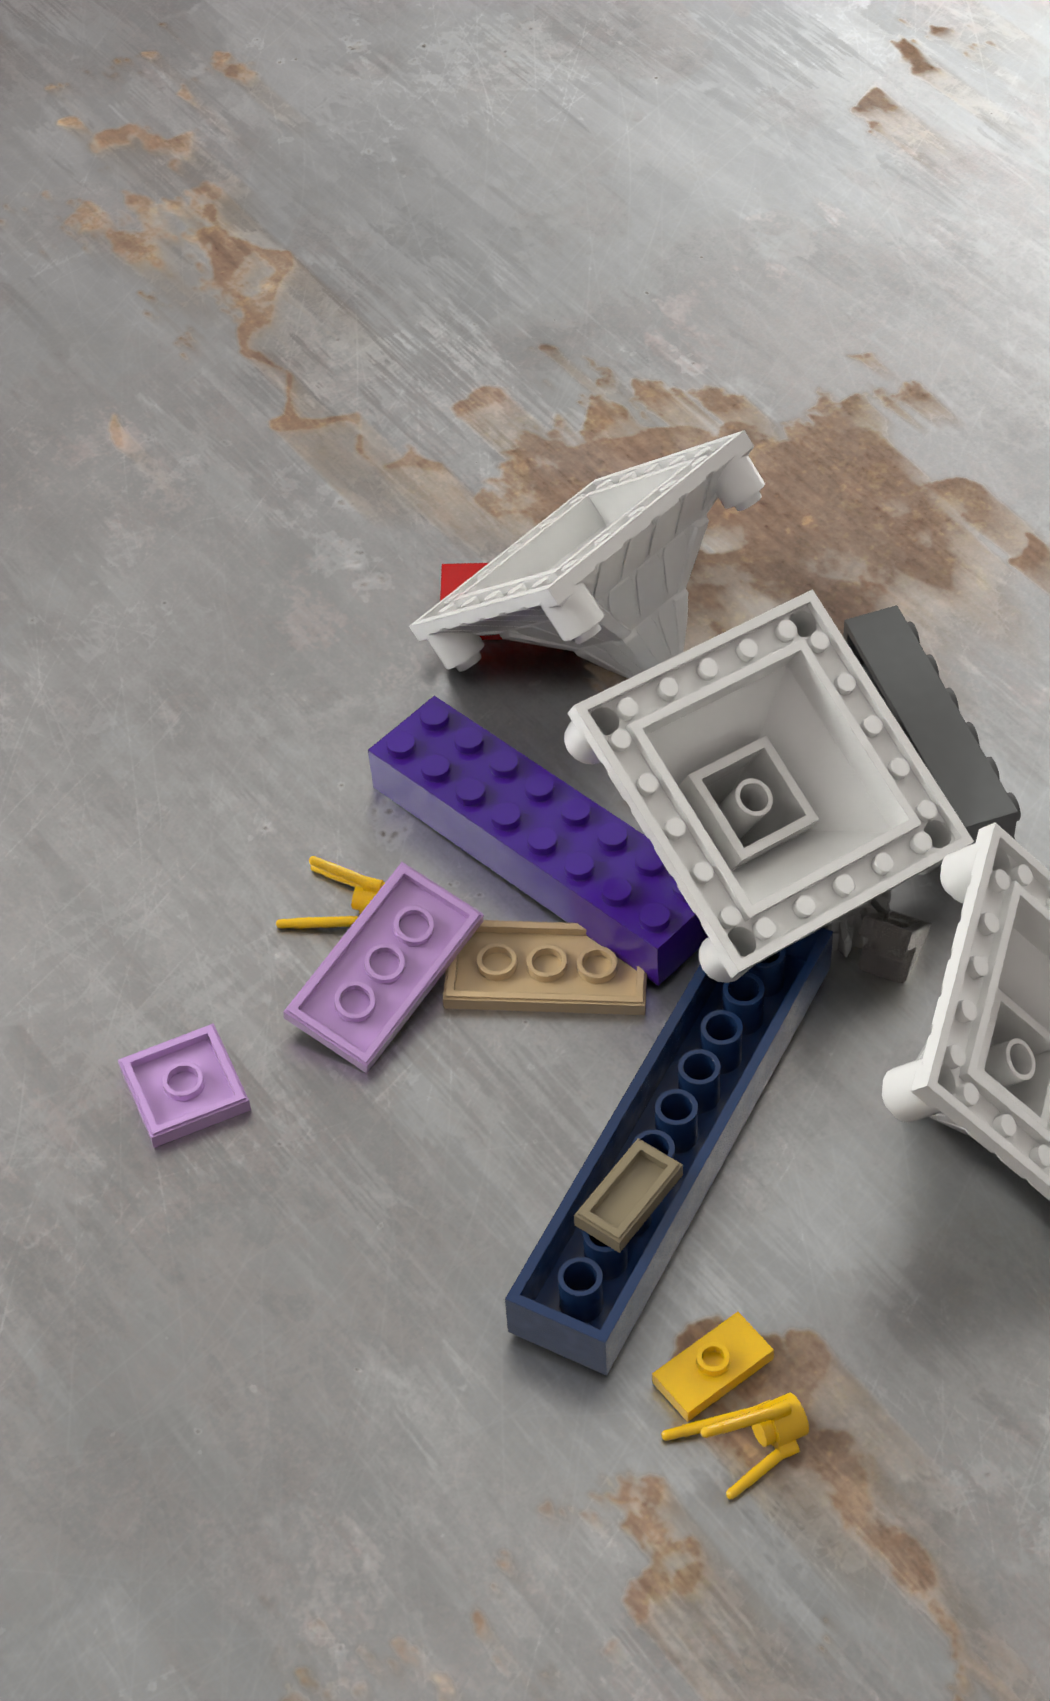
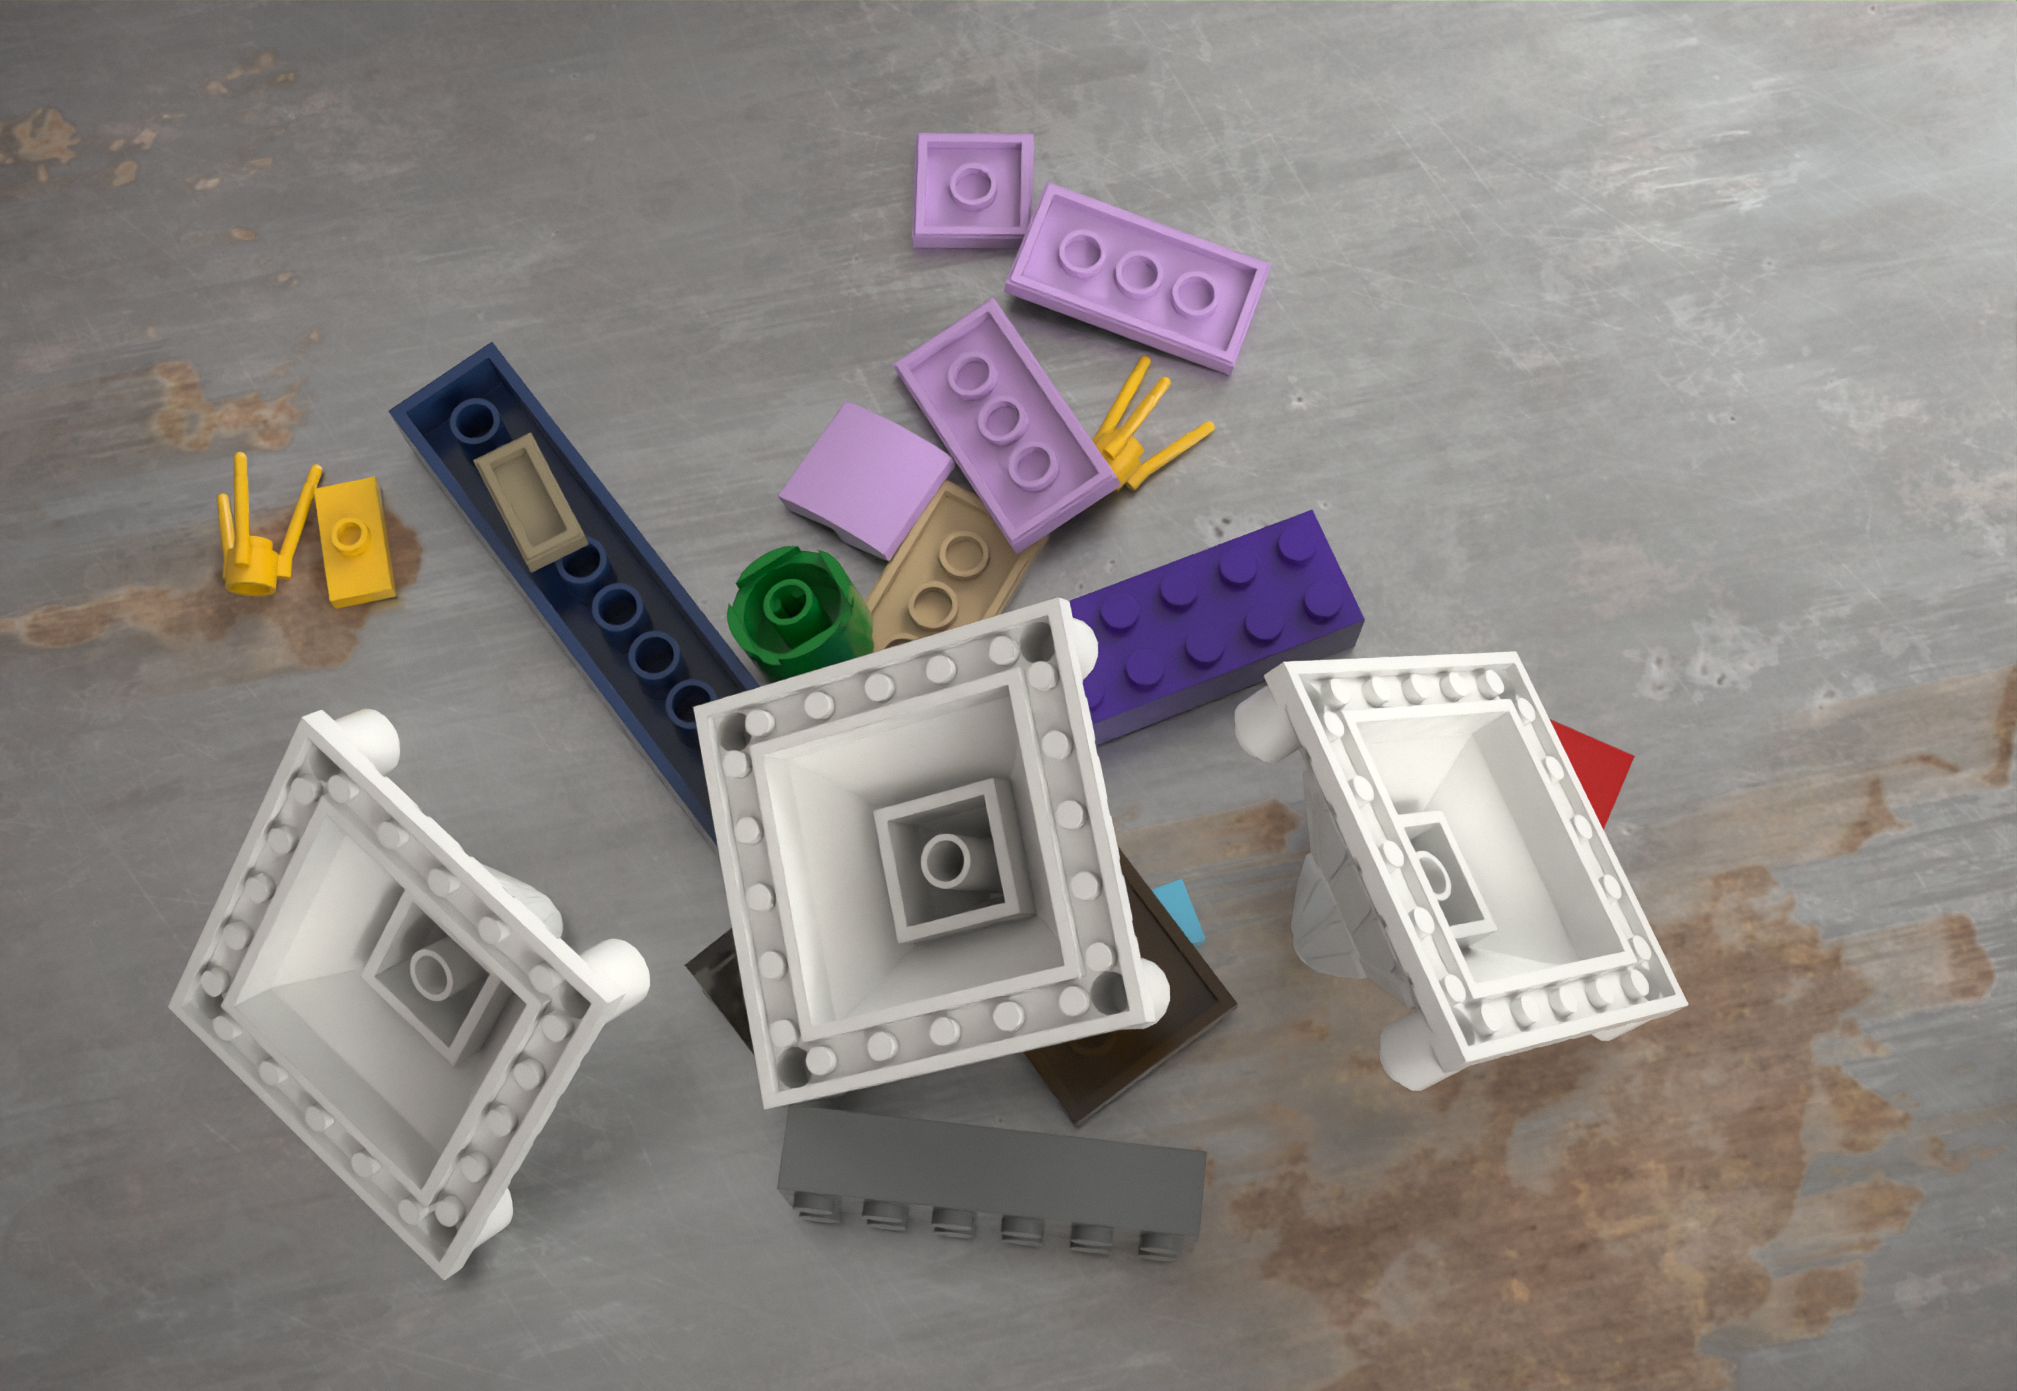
camera: 115 degrees right, 20 degrees up
none -> green brick [727,546,875,684]
none -> lavender slope [778,401,956,561]
none -> lavender tile [1004,182,1272,375]

